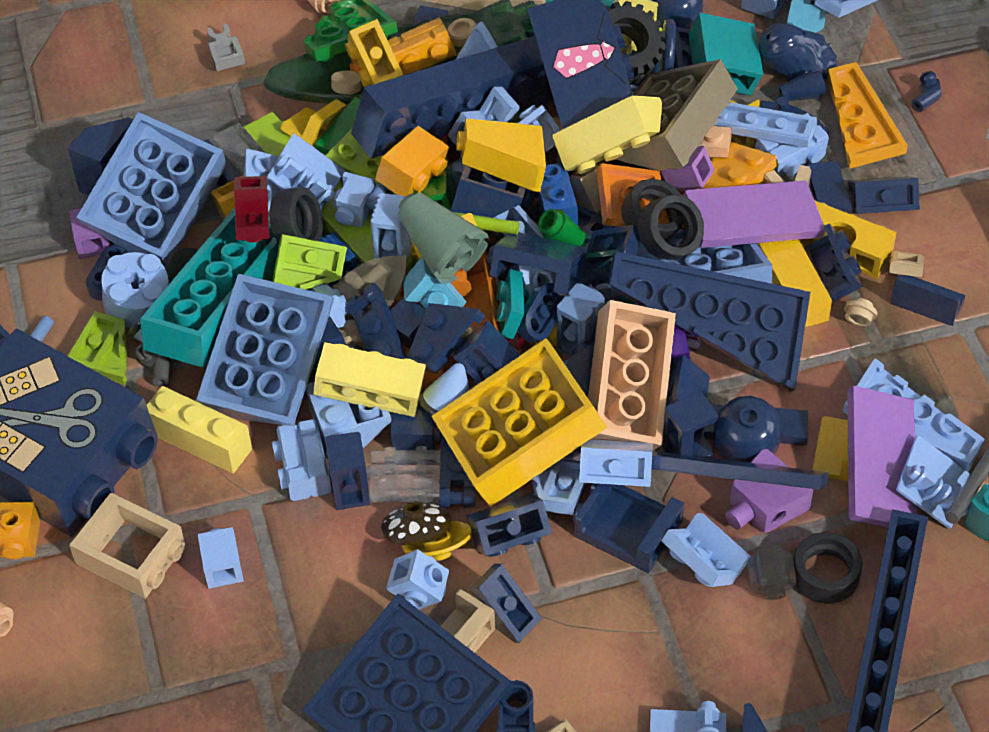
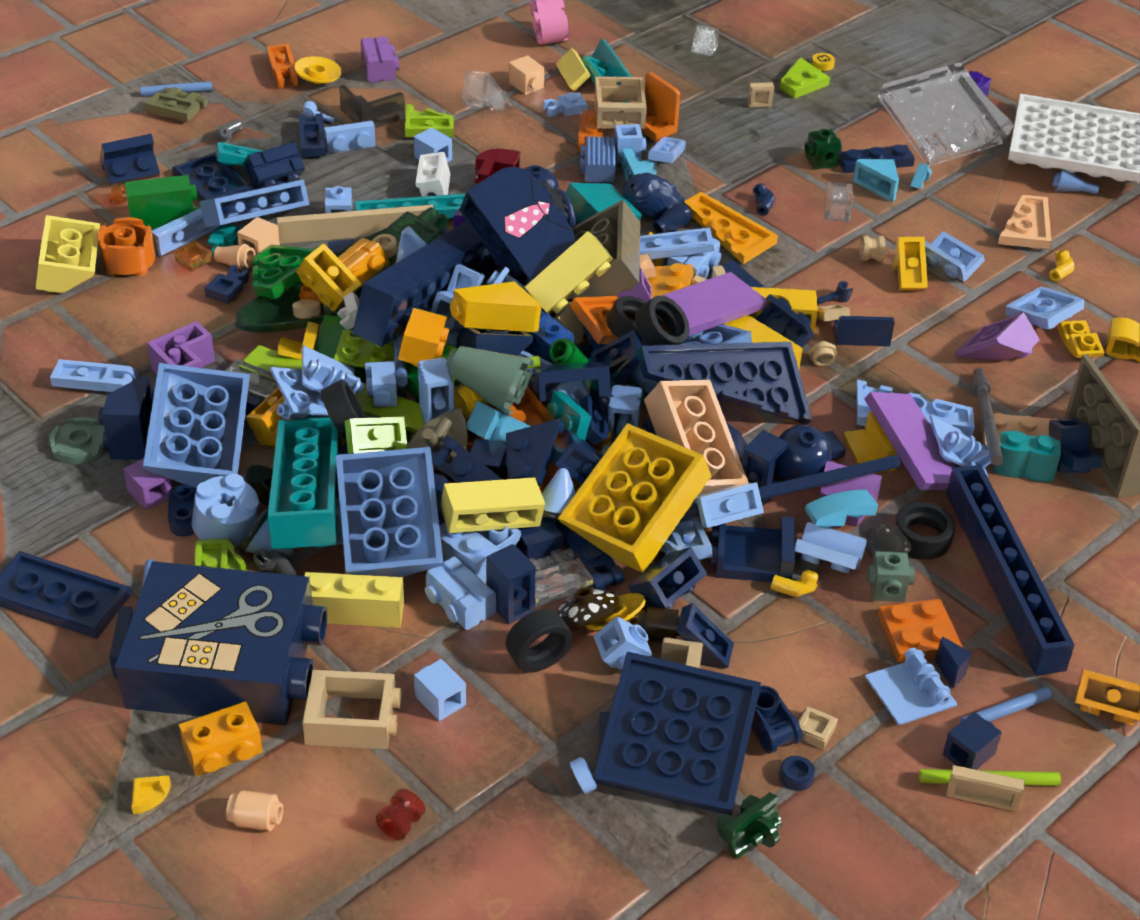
camera: 30 degrees left, 10 degrees down
light grey plate [207,24,245,71] -> none
dark red brick [234,176,270,243] -> none
dark blue panel [848,176,920,214] -> none
none -> sand green tile [49,417,108,464]
none -> light blue plate [50,359,138,392]
none -> medium lavender brick [147,321,215,374]
none -> dark blue plate [204,265,250,304]
none -> clear red wheel [375,789,426,841]
none -> black tyre [505,609,572,672]
none -> light blue tile [570,757,597,794]
none -> dark brown brick [637,606,681,641]
none -> yellow arm [771,570,819,597]
none -> medium azure slope [805,490,878,528]
none -> dark blue hand [817,281,853,305]
none -> sand green brick [867,551,915,602]
none -> orange plate [878,599,962,663]

